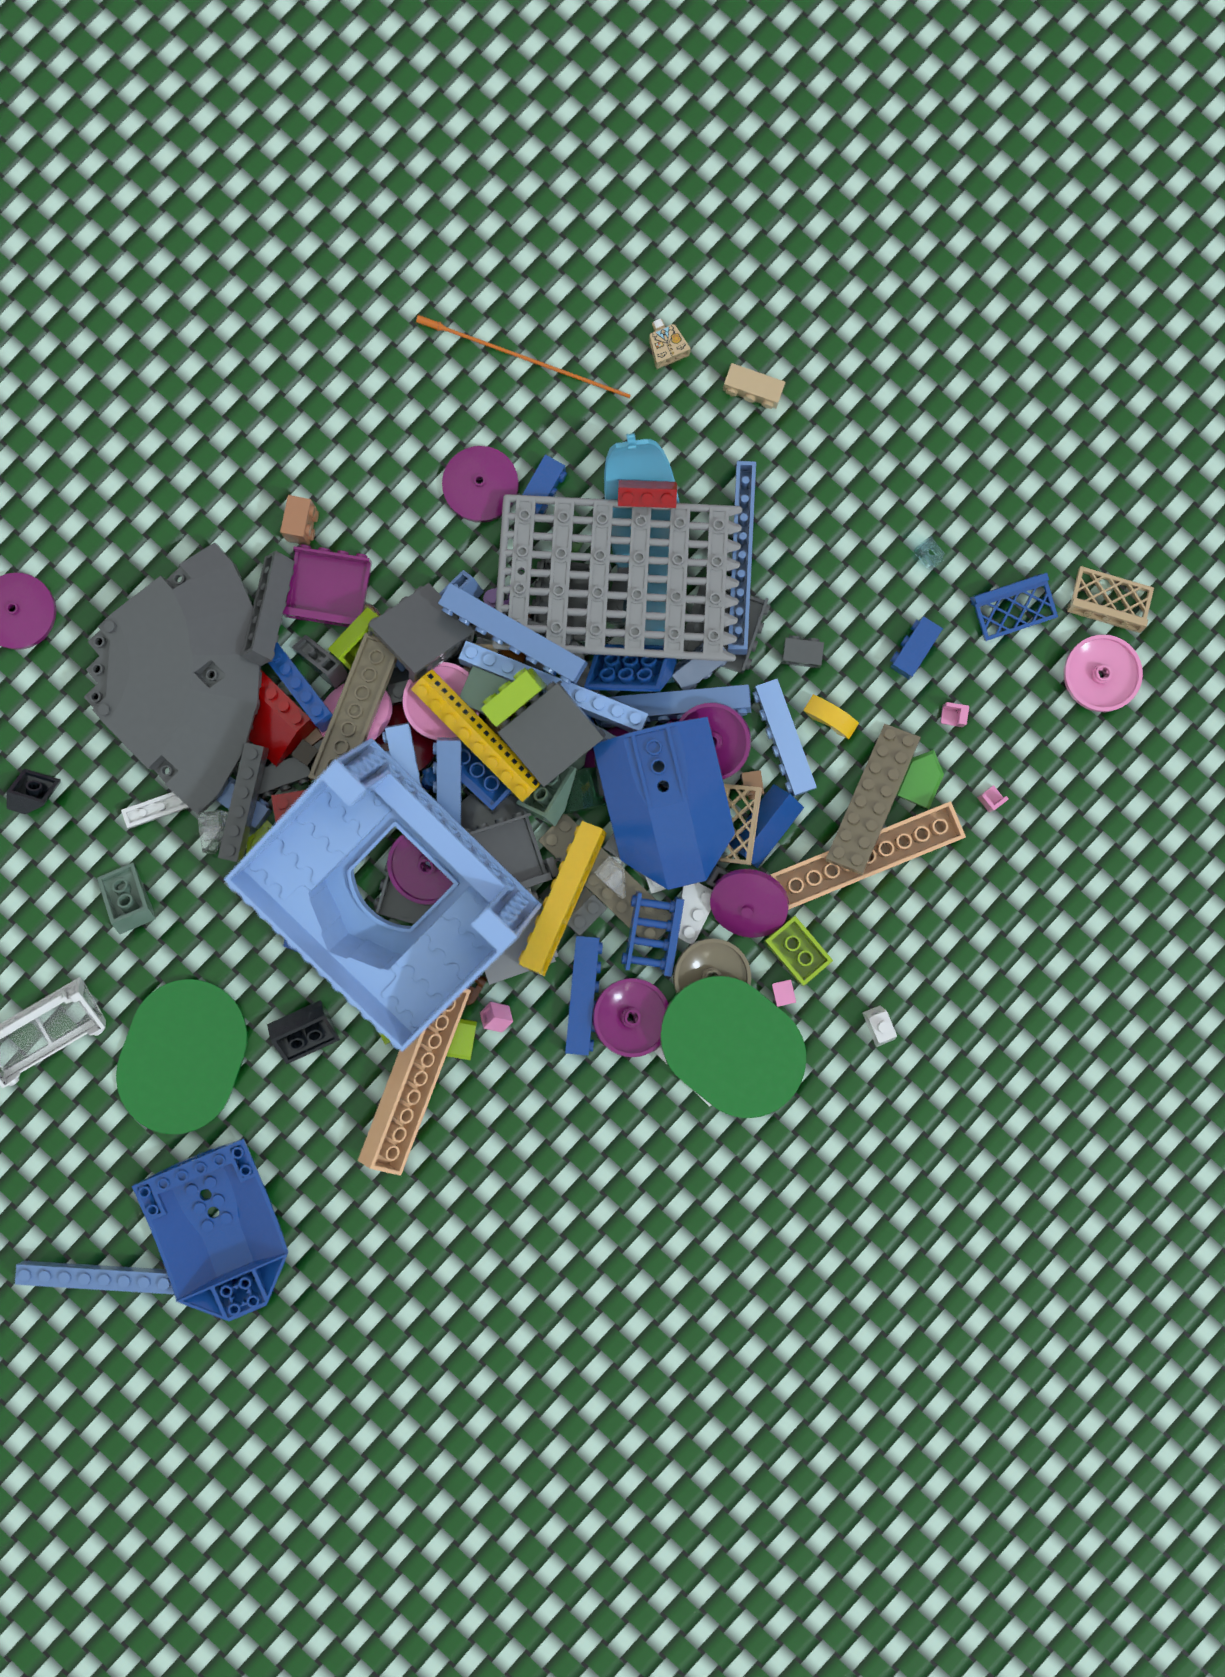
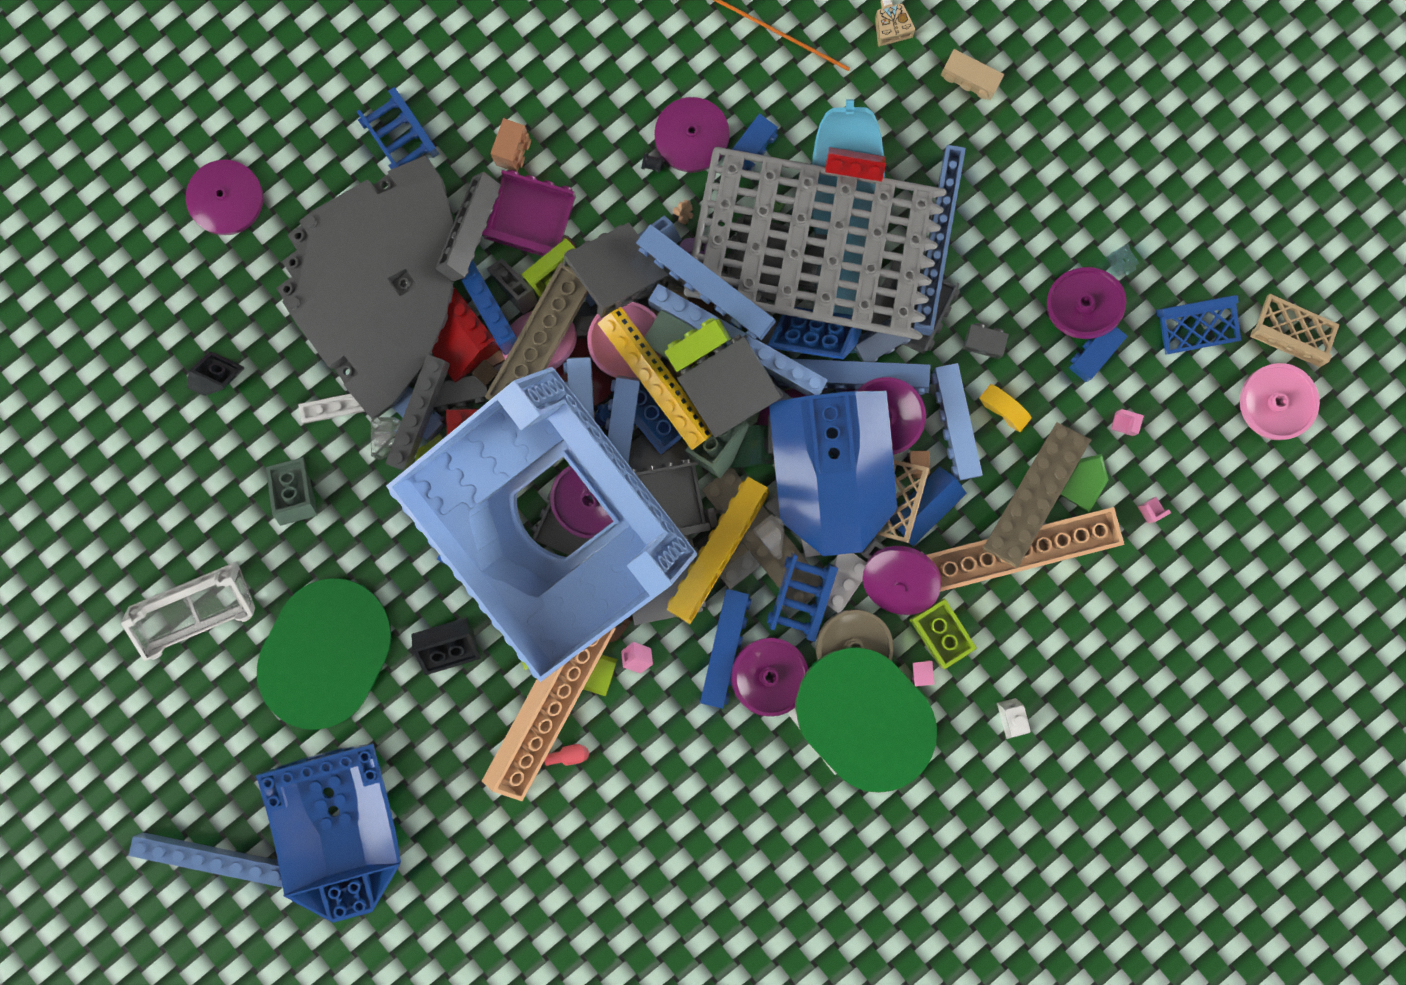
camera: 10 degrees right, 0 degrees up
none -> blue fence [357,87,439,170]
none -> coral arm [544,744,589,766]
none -> black bush [641,152,664,174]
none -> light nougat plant [673,200,693,224]
none -> magenta dish [1047,267,1126,339]

